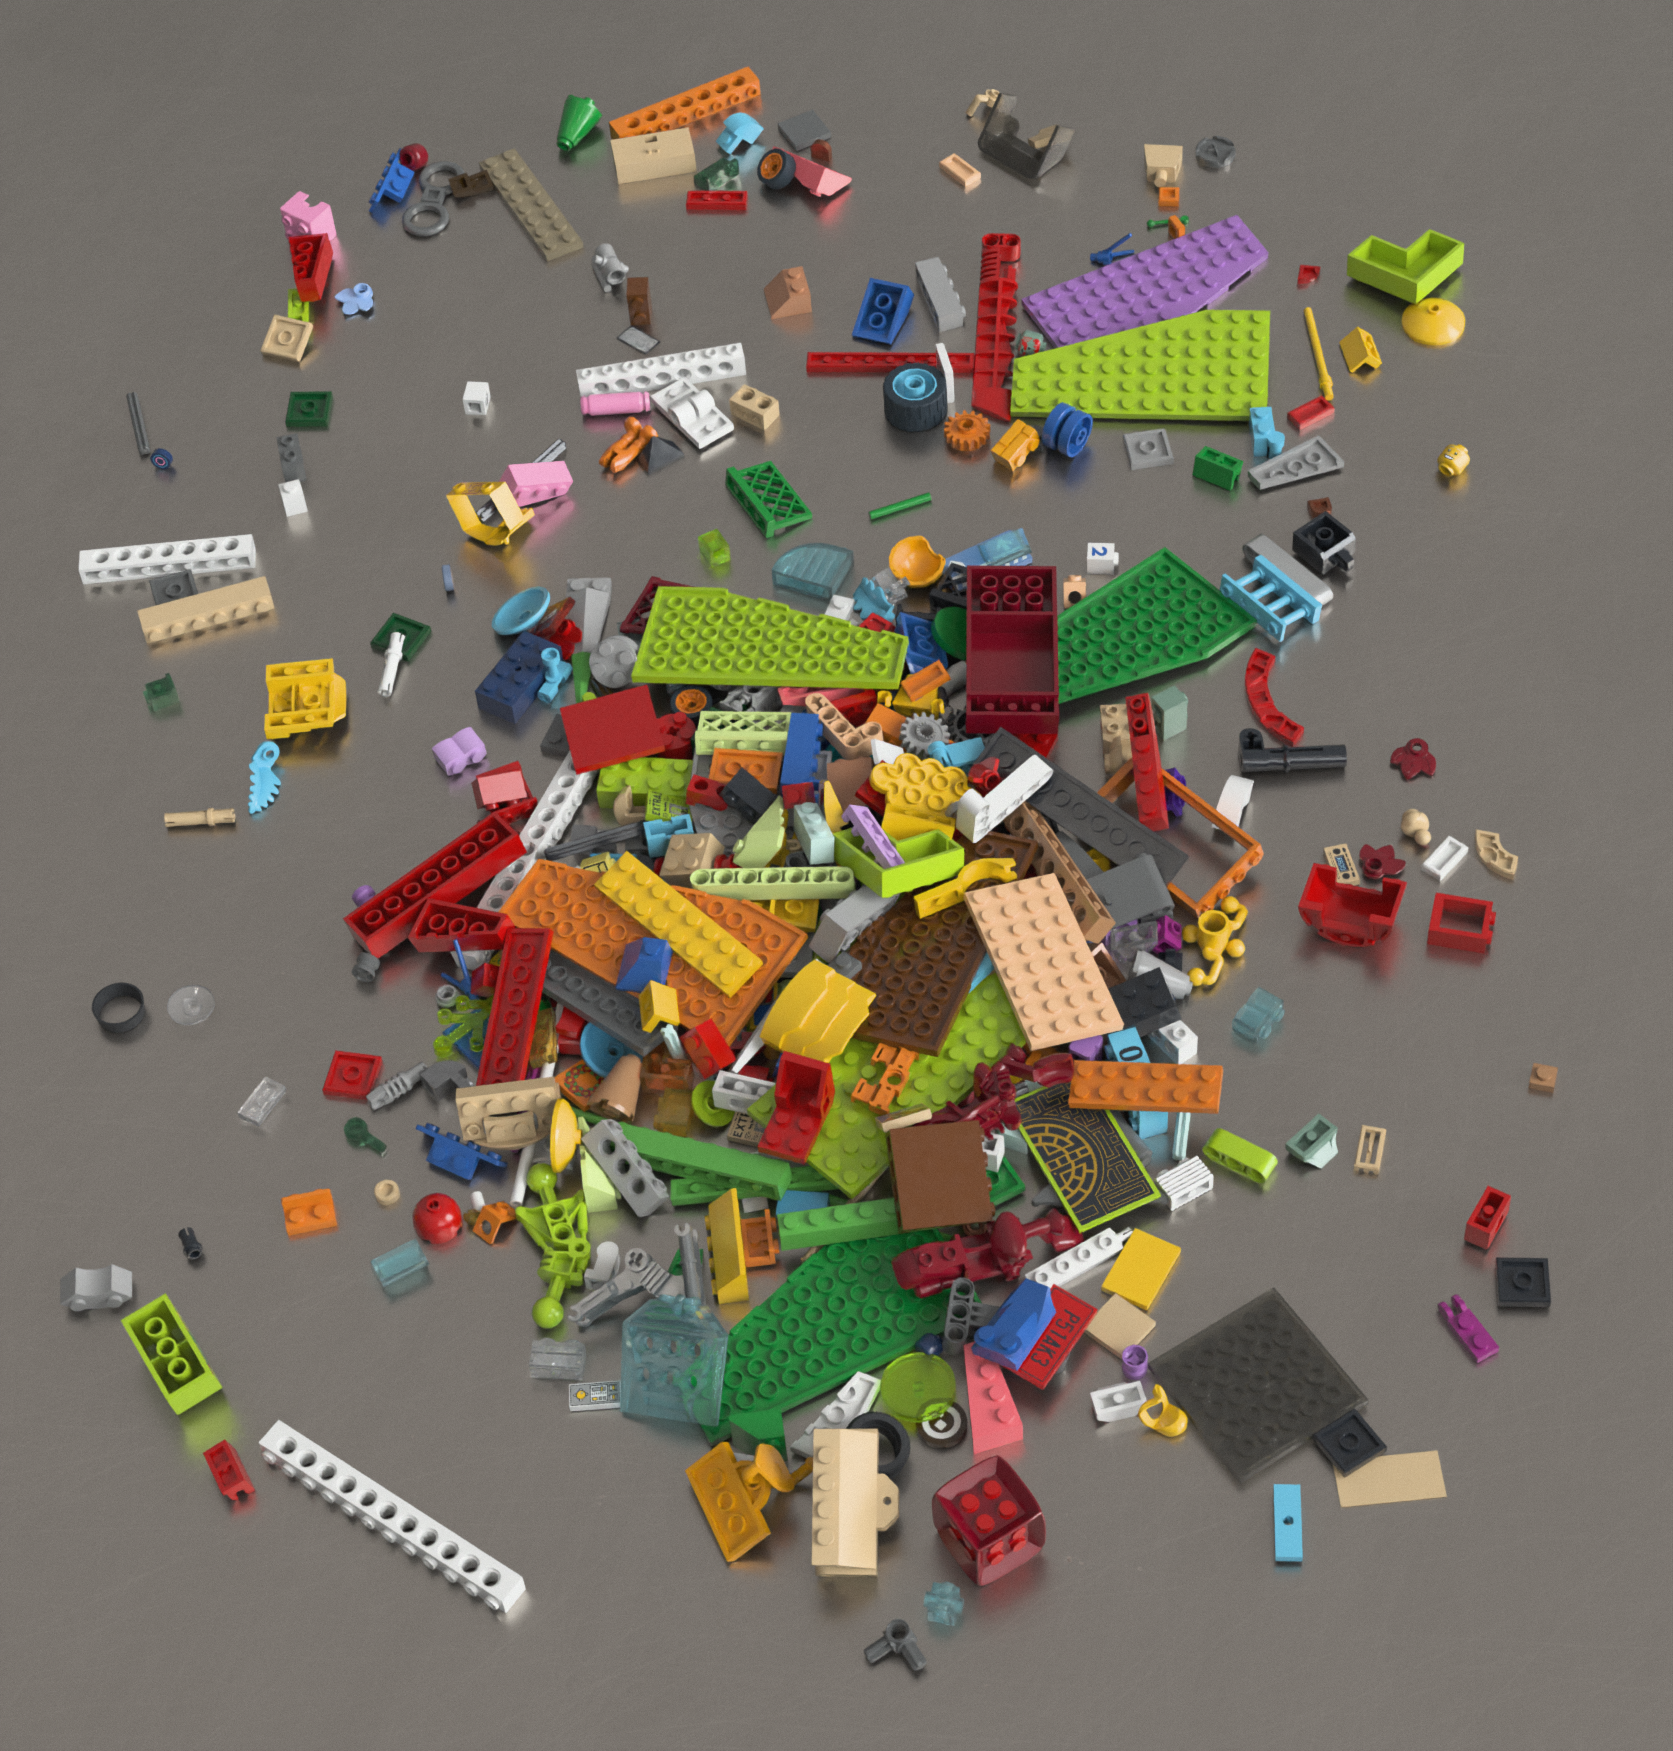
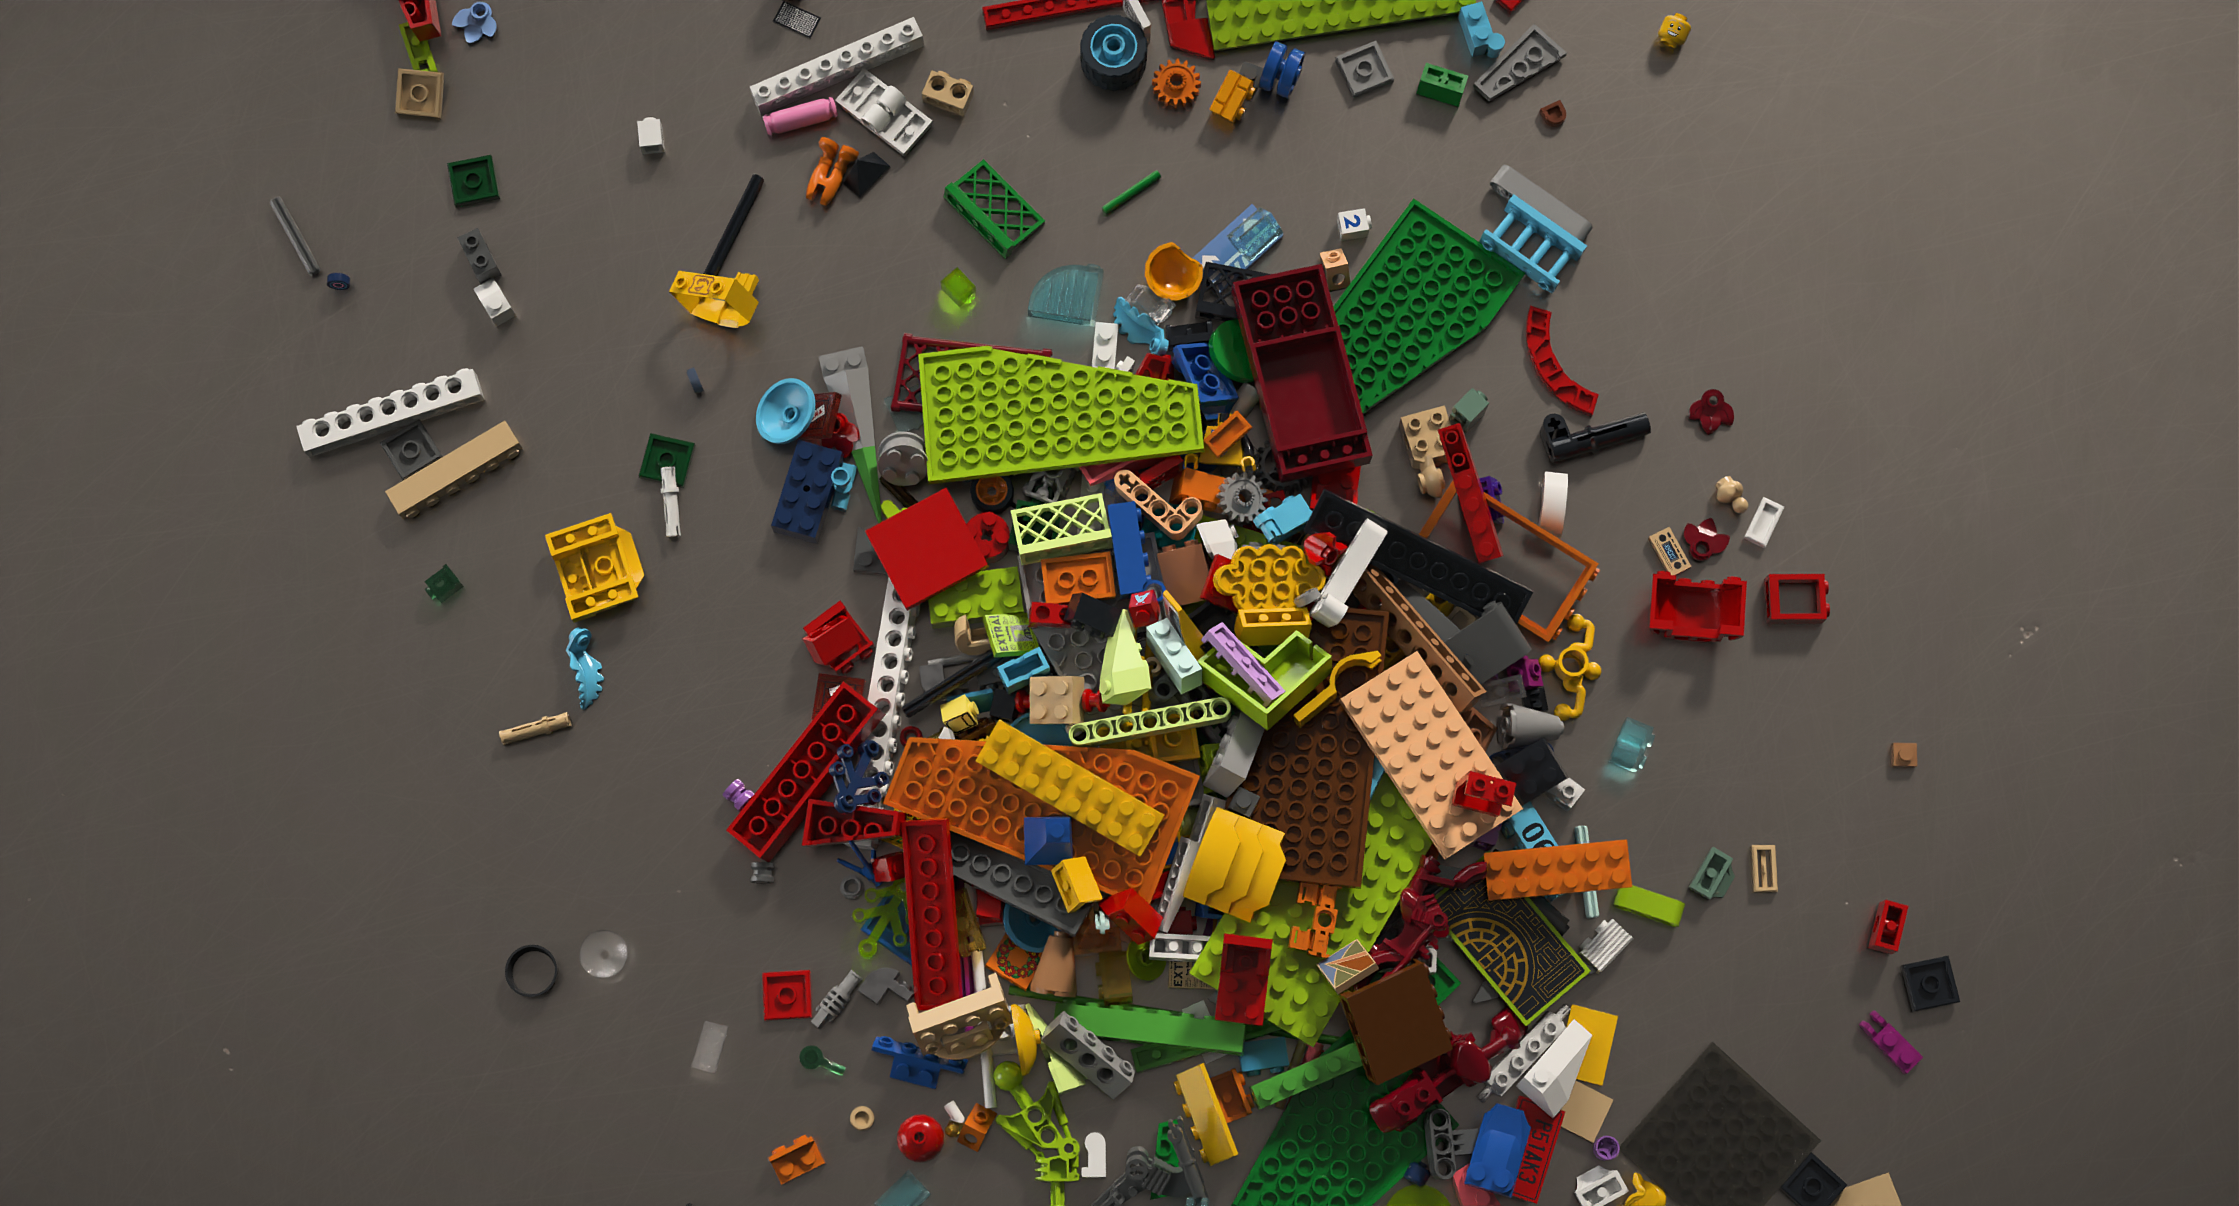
camera: 20 degrees left, 25 degrees up
lavender brick [432,727,487,776] -> none
bright pink wedge [499,461,573,507] -> none
black hinge [1292,511,1356,575] -> none
tan tile [1474,829,1518,880] -> none
none -> dark blue plant [829,740,889,814]
none -> red panel [1452,771,1516,817]
none -> white wedge [1516,1019,1592,1118]

